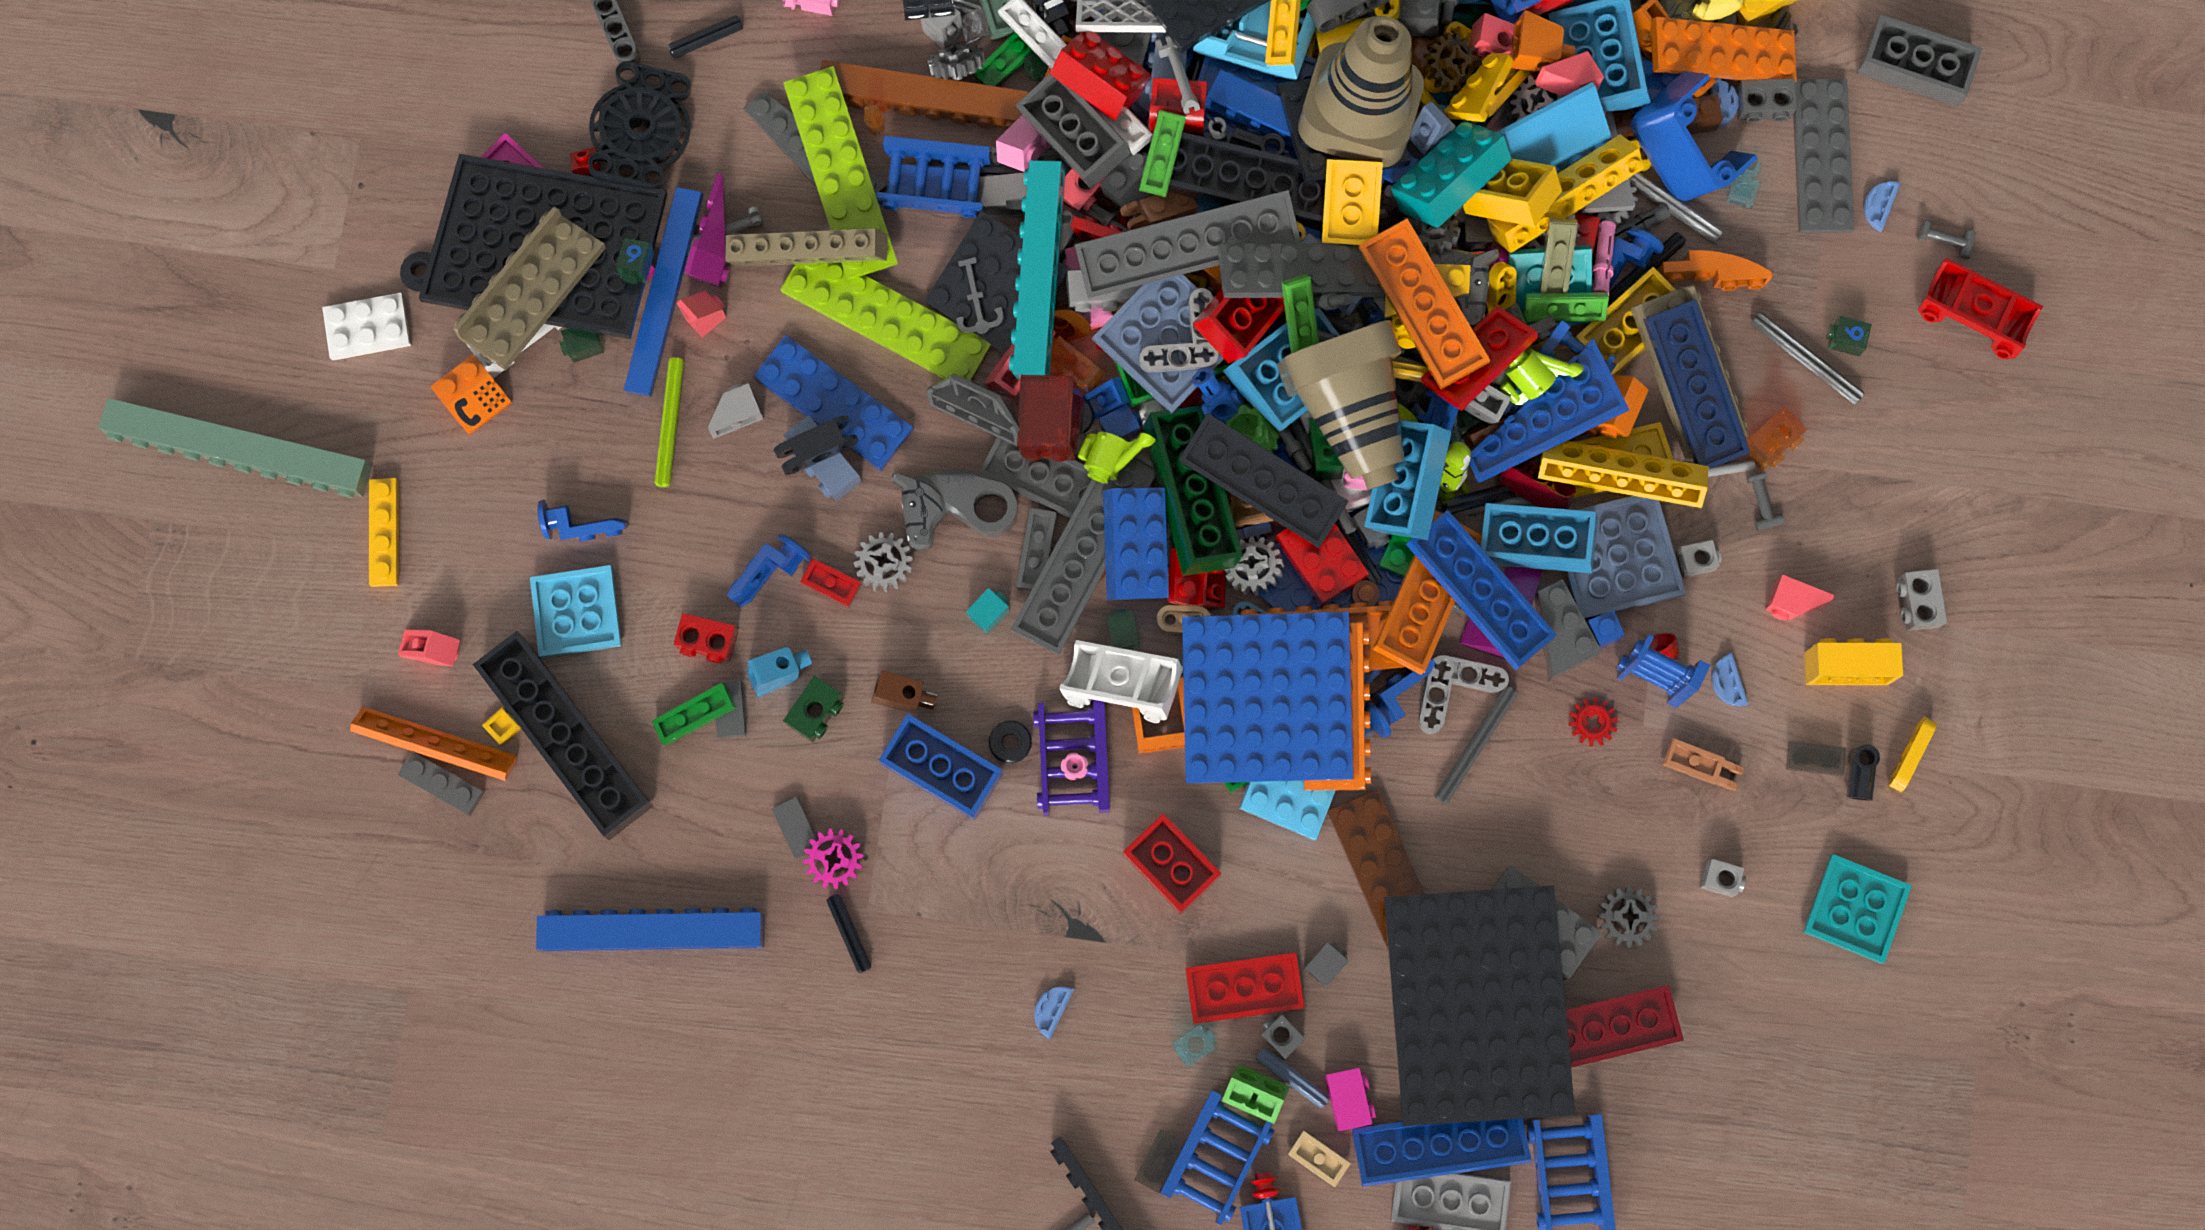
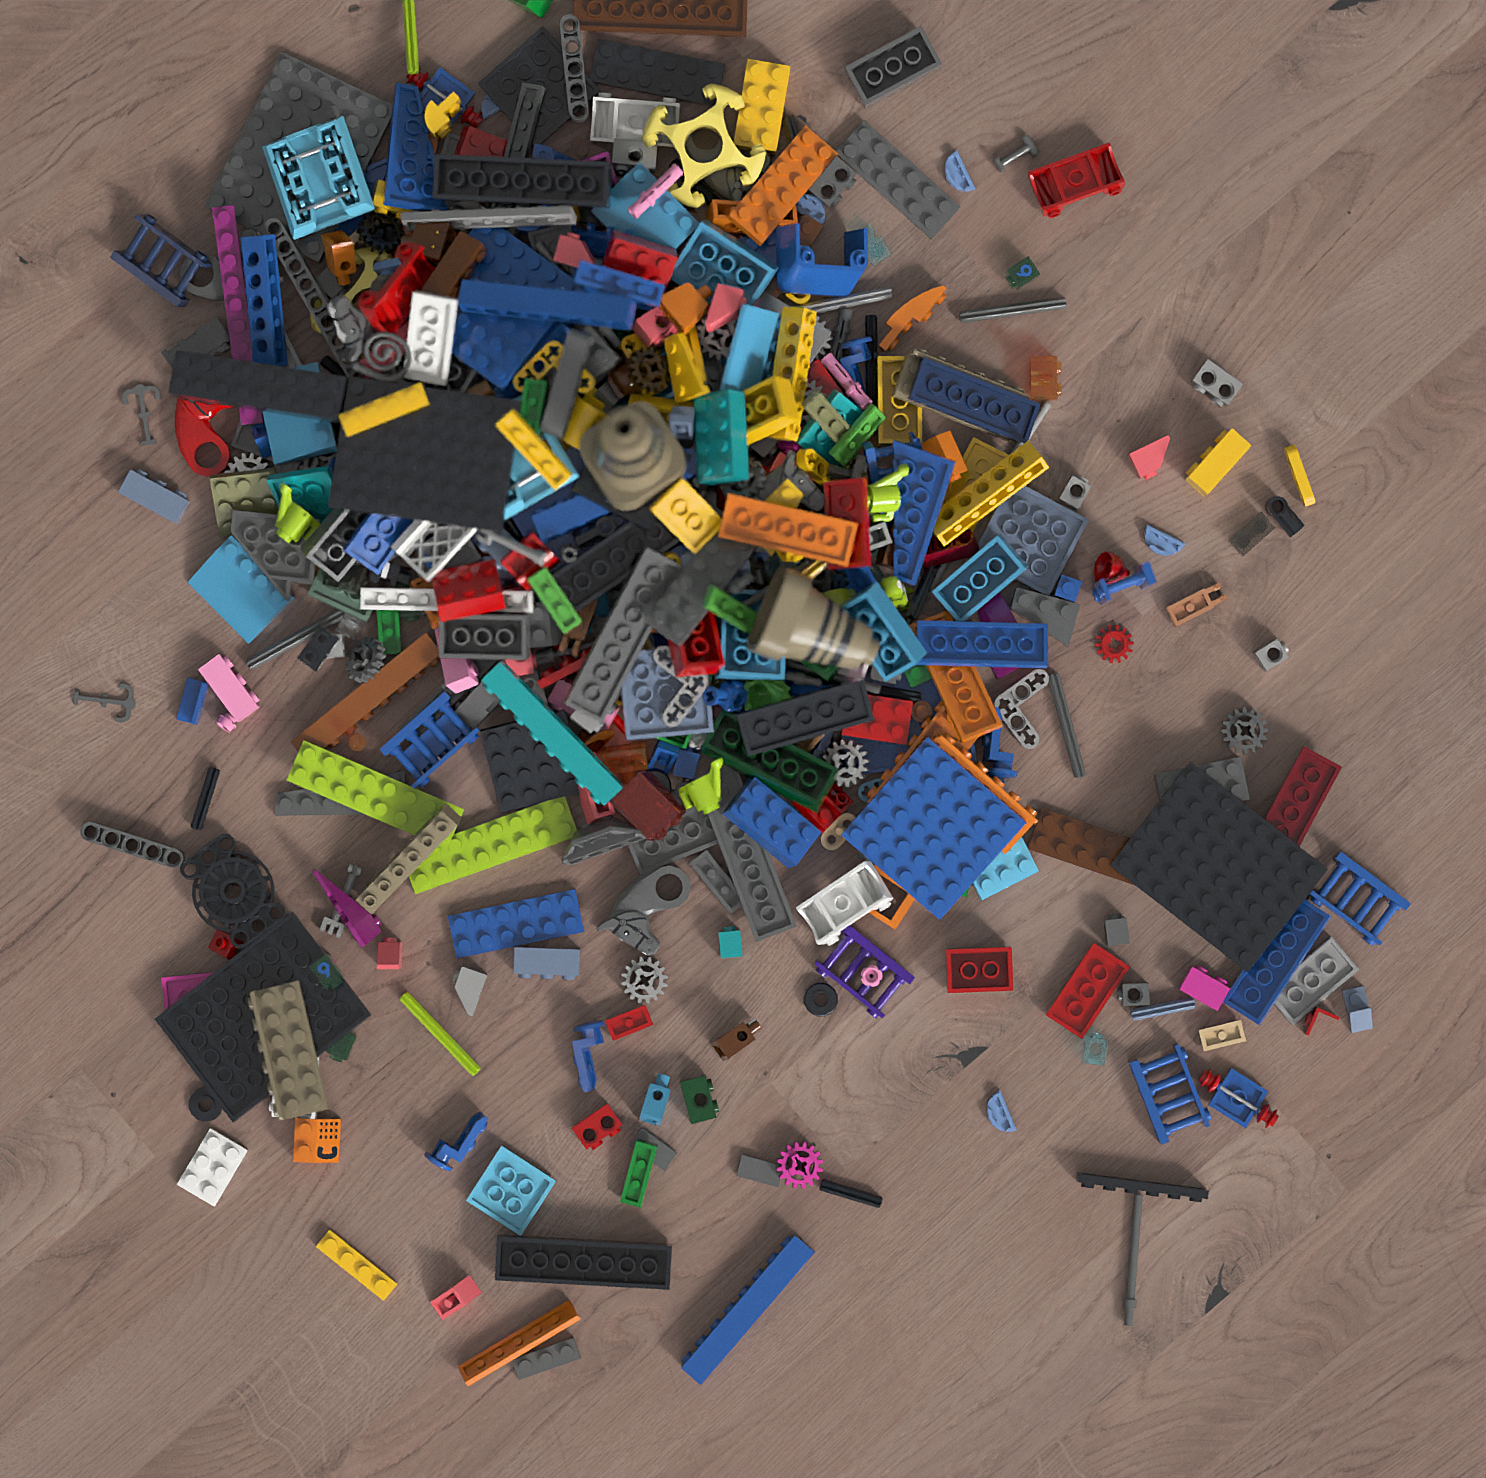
camera: 50 degrees left, 10 degrees up
sand green brick [98,398,372,498] -> none
yellow tile [482,707,521,746] -> none
blue tile [624,187,703,397] -> none
black piece [773,415,859,475] -> none
blue brick [878,713,1003,821] -> none
dark grey piece [956,257,1004,334] -> none
clear green brick [1106,609,1140,650] -> none
clear smoke plate [1134,1129,1185,1193] -> none
bright green brick [1222,1064,1290,1124] -> none
dark grey piece [1746,471,1784,531] -> none
teal plate [1802,854,1912,964] -> none

